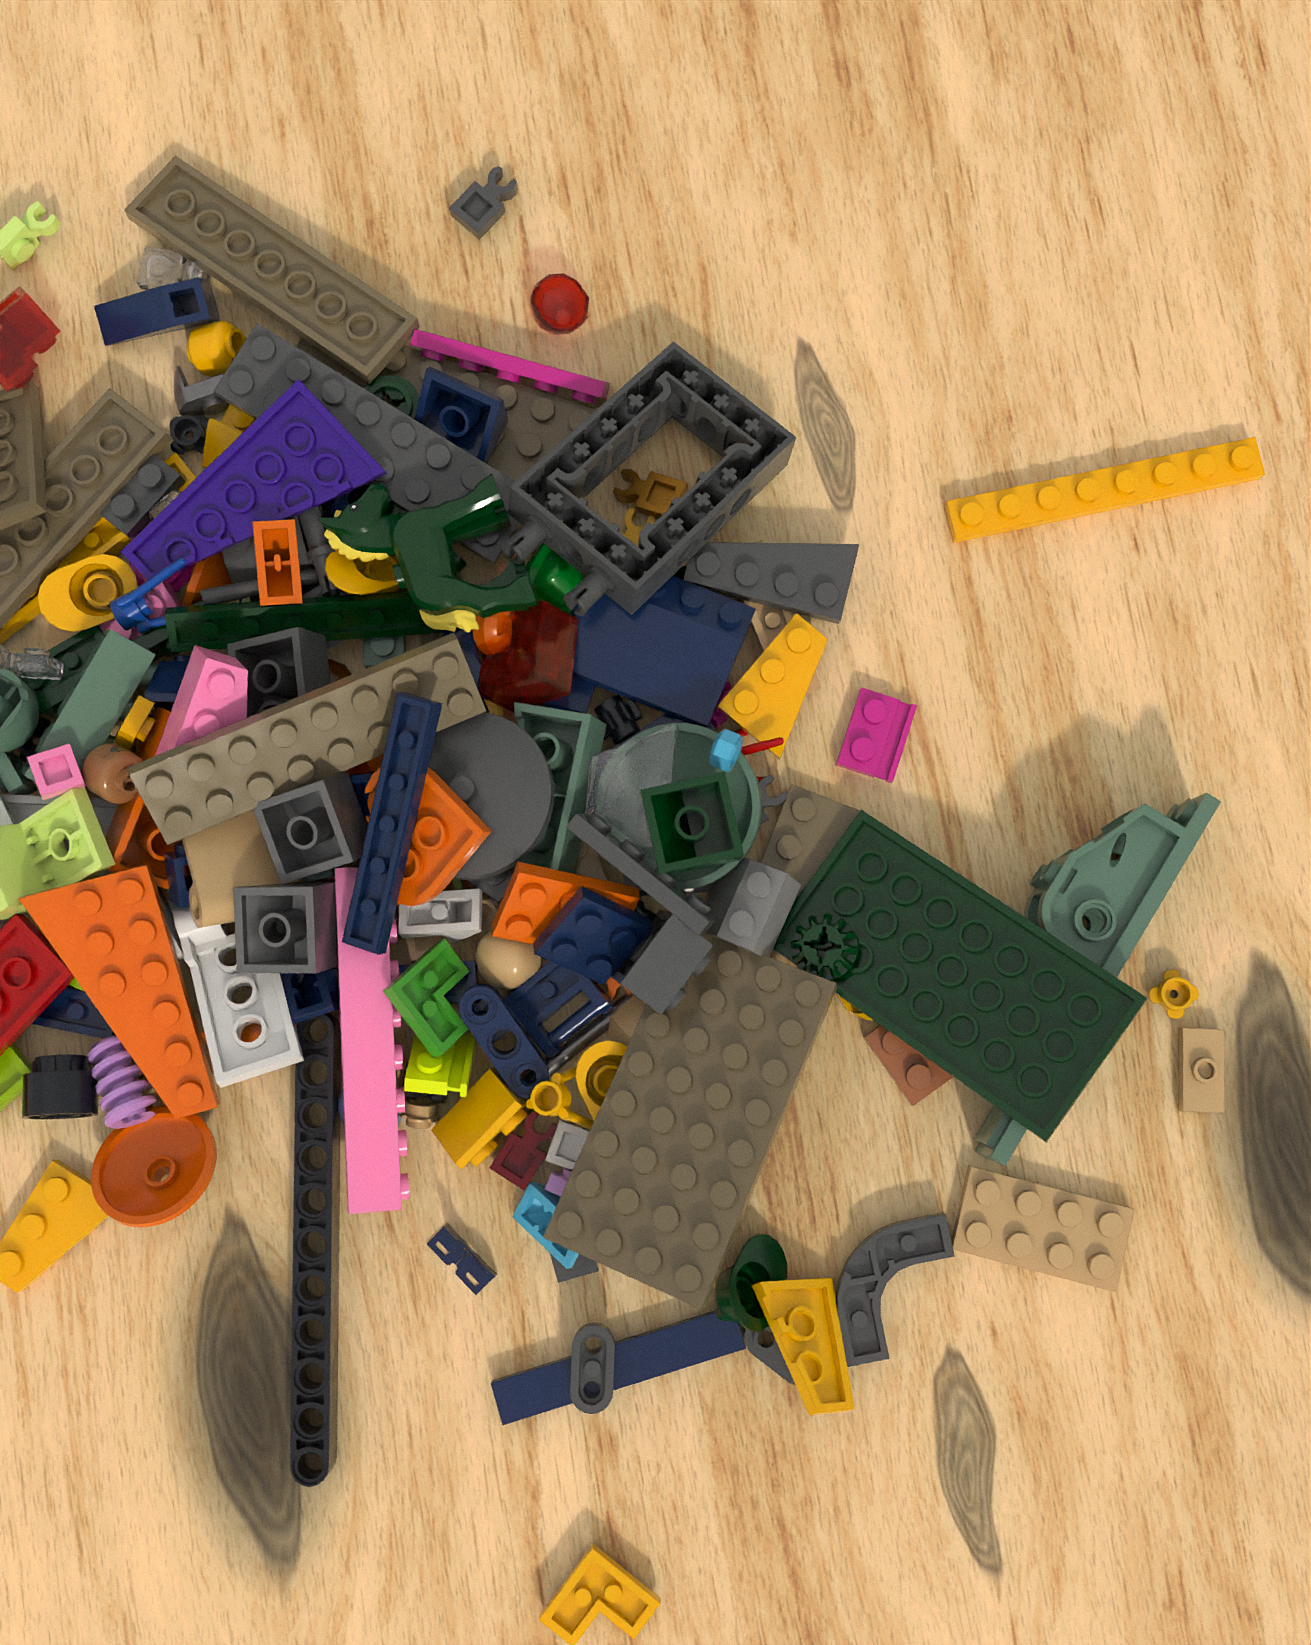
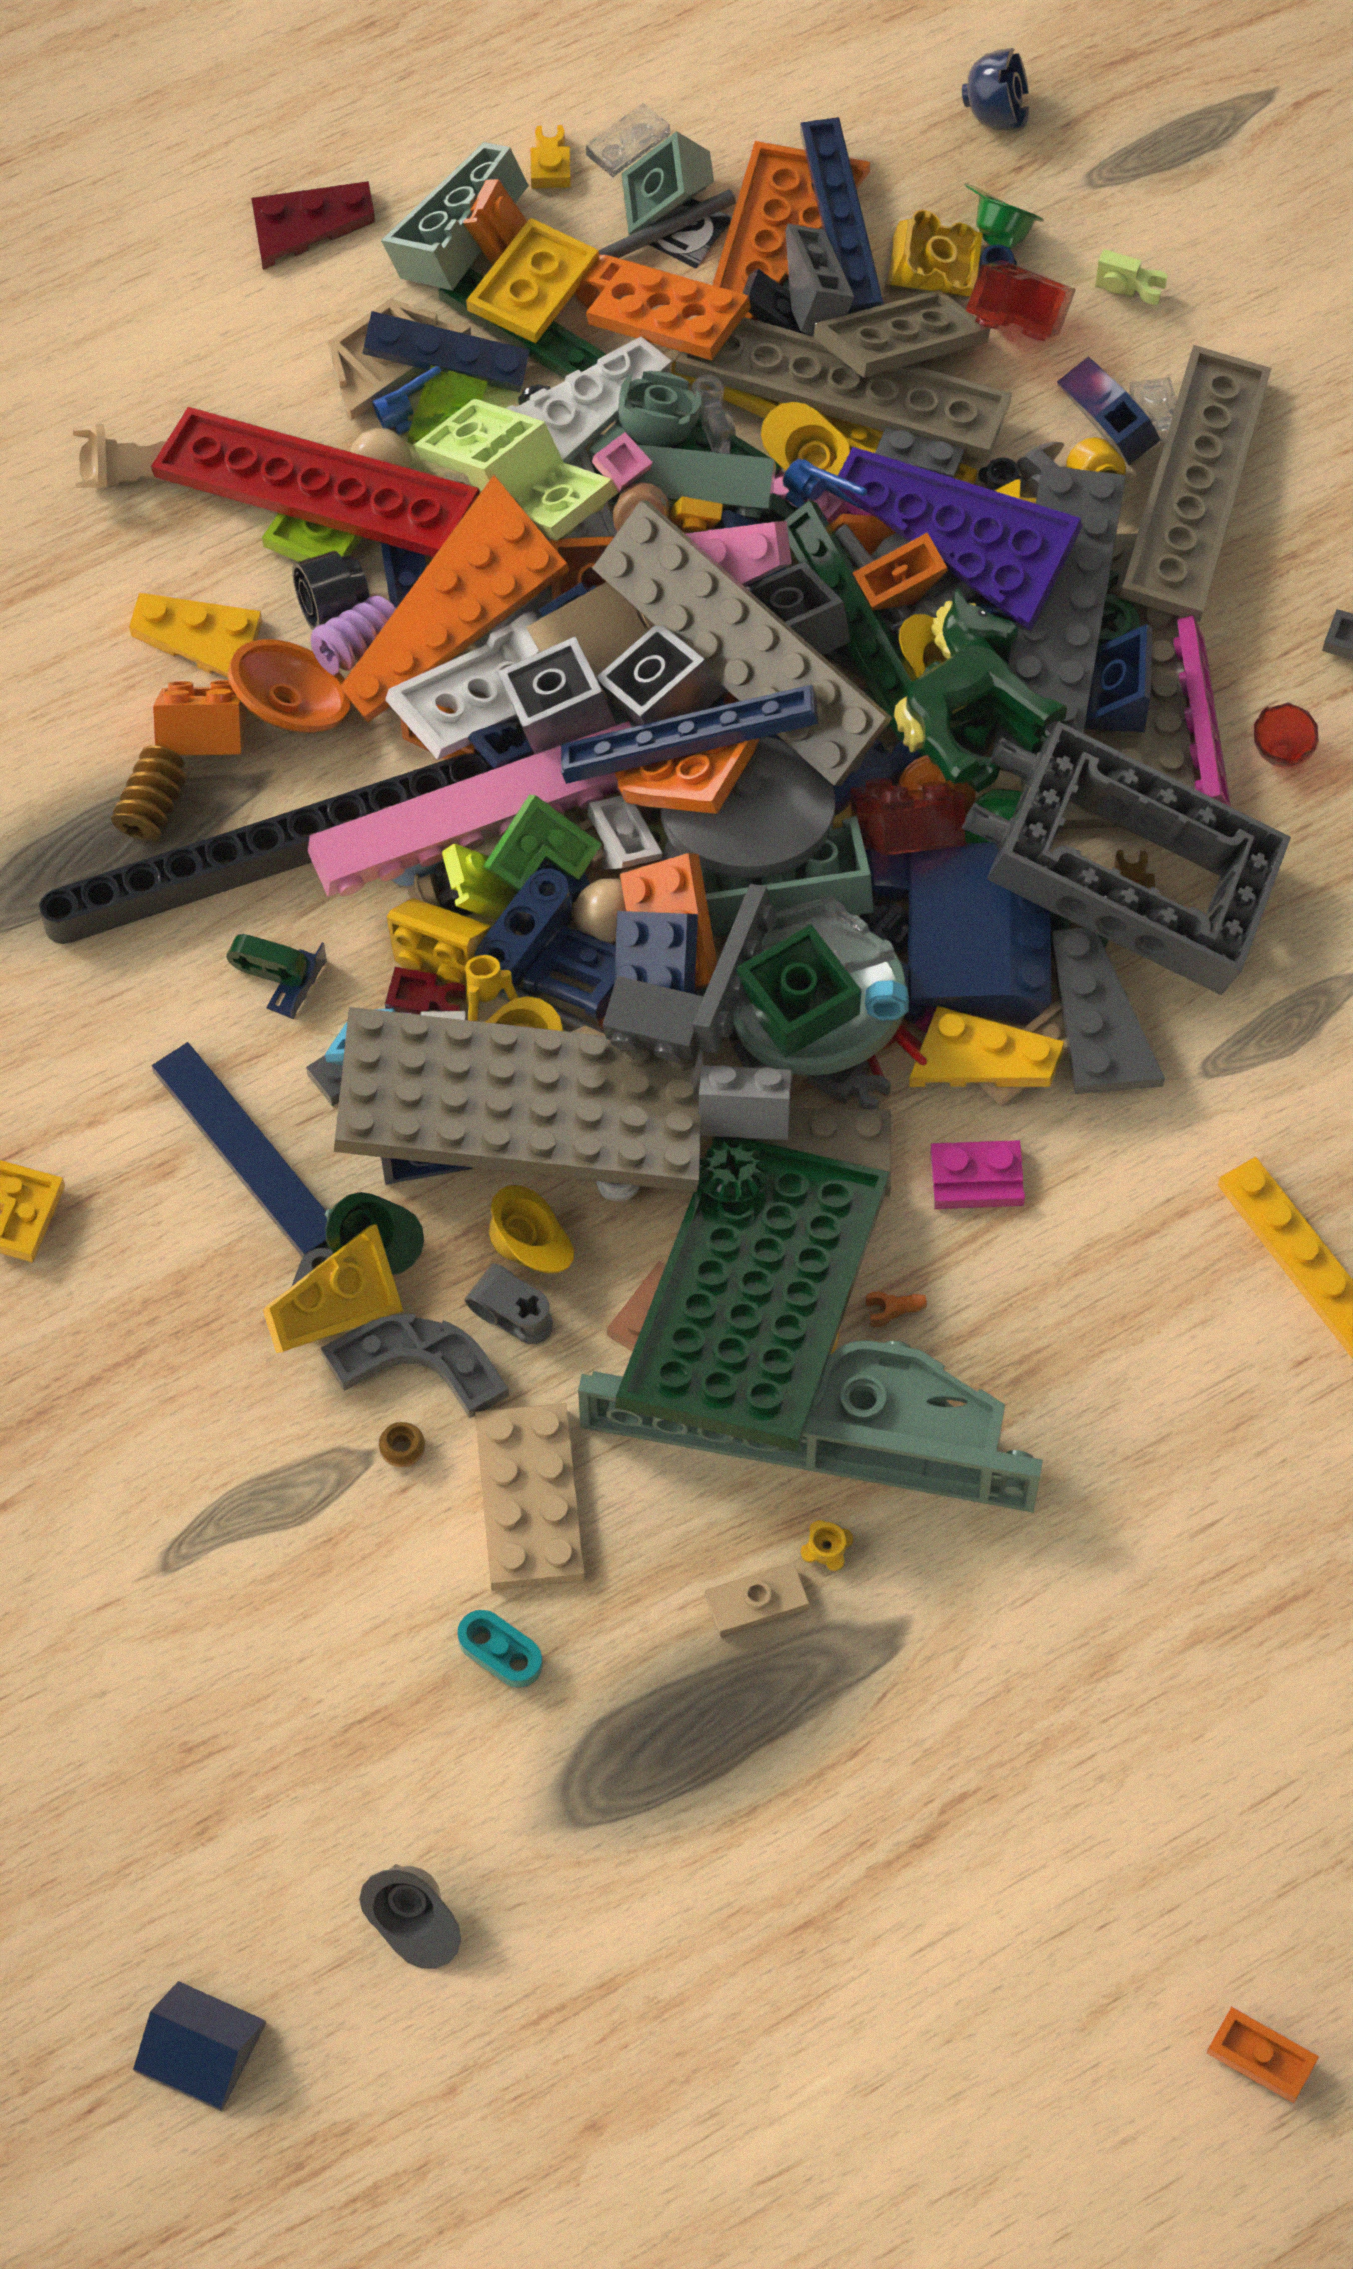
camera: 70 degrees right, 20 degrees down
dark grey plate [570,1322,615,1414] -> none
none -> pearl gold piece [111,745,188,842]
none -> orange slope [153,680,246,755]
none -> dark green beam [226,934,310,987]
none -> pearl gold plate [379,1422,425,1467]
none -> teal plate [457,1610,543,1688]
none -> dark grey piece [464,1263,553,1344]
none -> yellow piece [489,1185,574,1273]
none -> orange piece [866,1291,927,1327]

